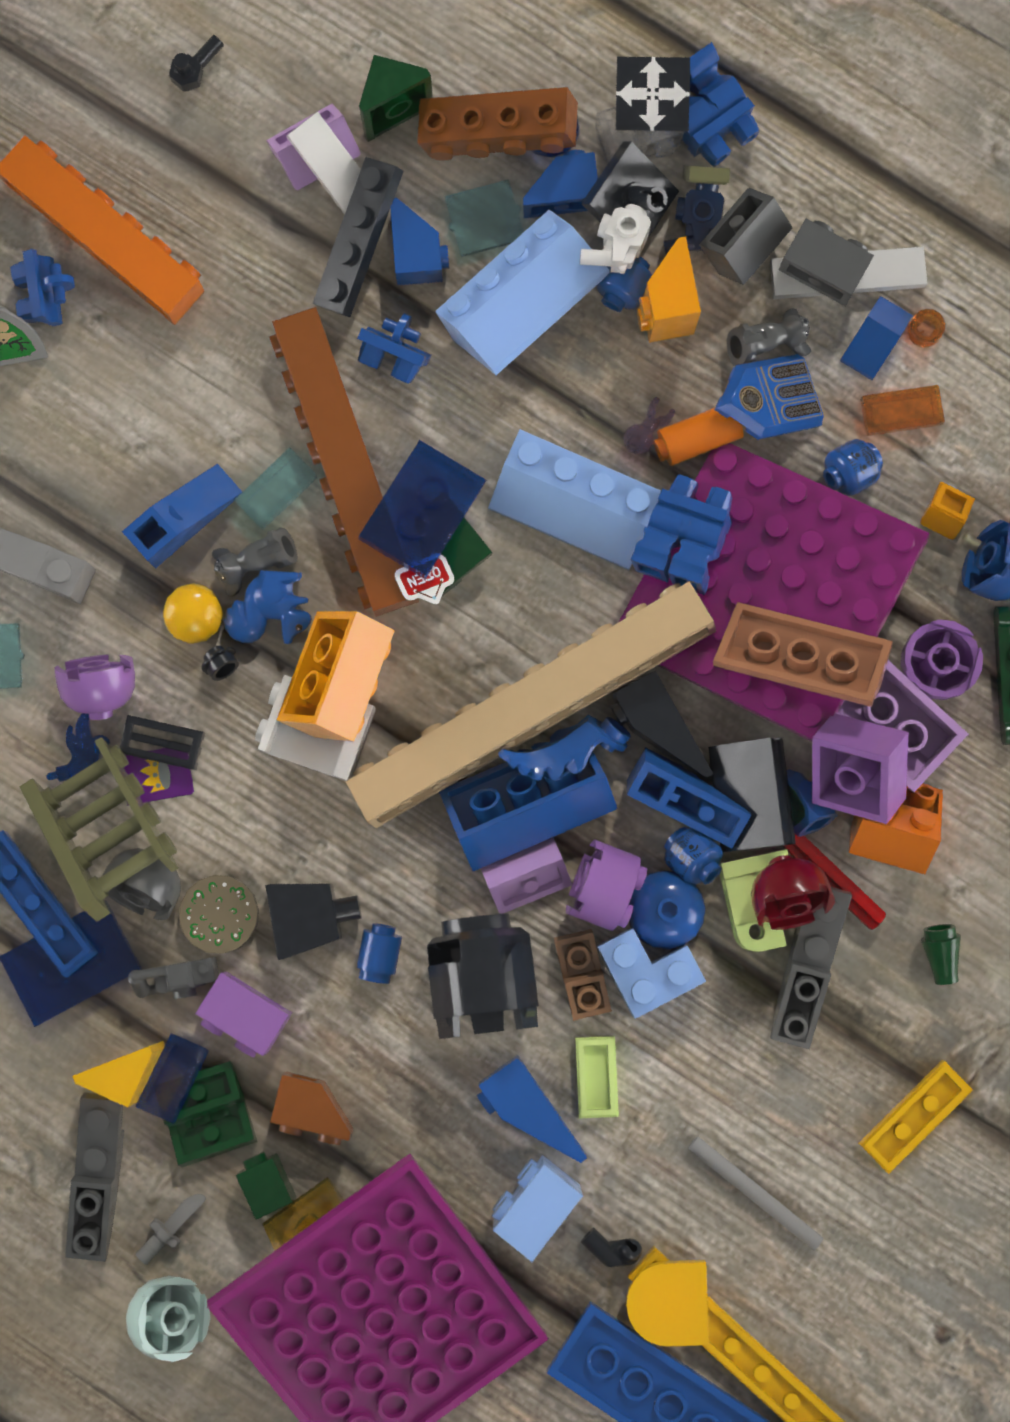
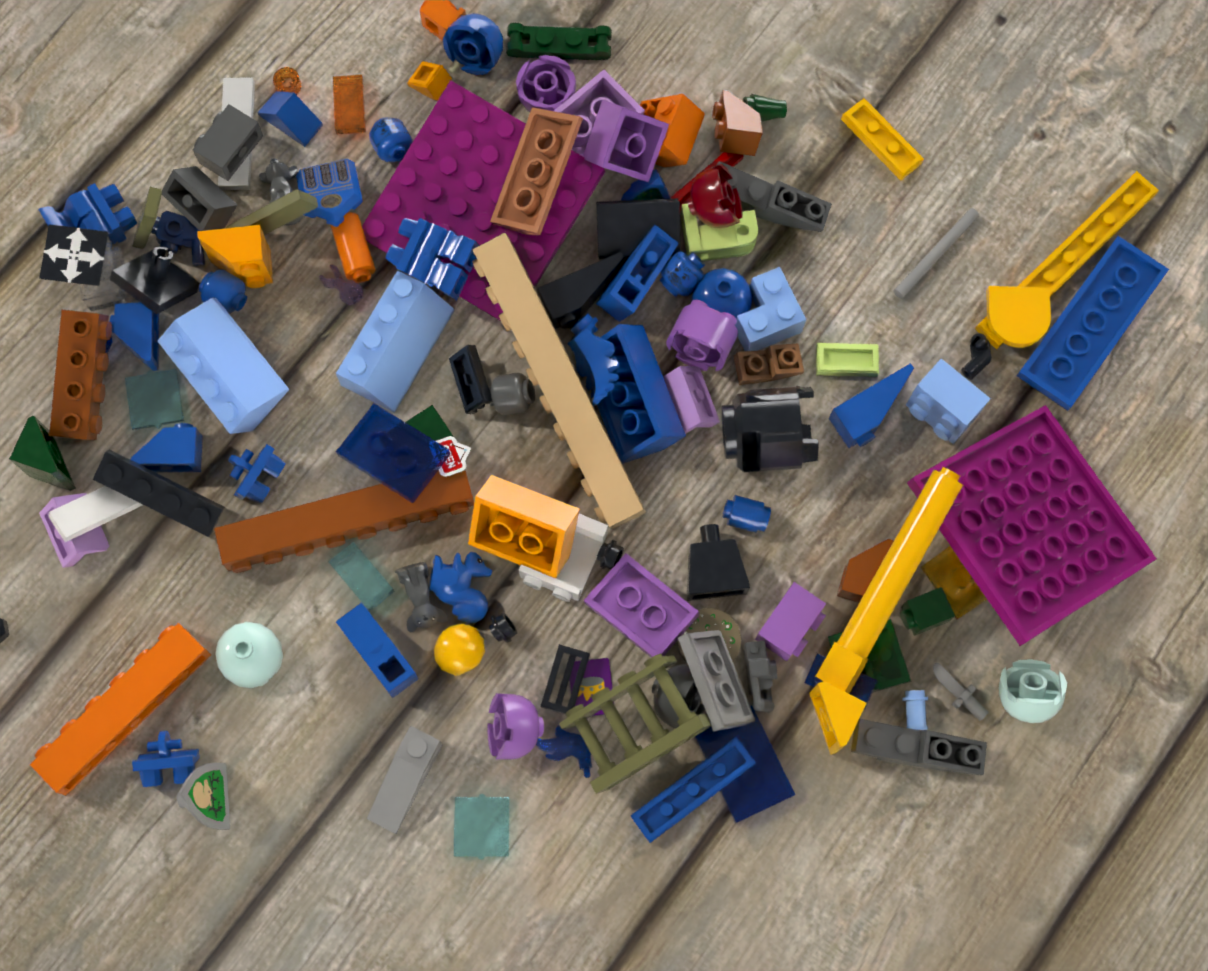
camera: 90 degrees left, 10 degrees down
white piece [580,204,651,274] -> none
none -> light aqua cylinder [215,622,283,688]
none -> olive tile [226,189,318,235]
none -> black tile [449,345,492,414]
none -> dark grey head [489,373,535,415]
none -> medium lavender plate [584,553,699,657]
none -> black plate [597,540,624,570]
none -> light grey tile [678,630,755,731]
none -> dark orange slope [712,90,763,156]
none -> yellow brick [815,467,963,693]
none -> light blue pin [902,690,928,731]

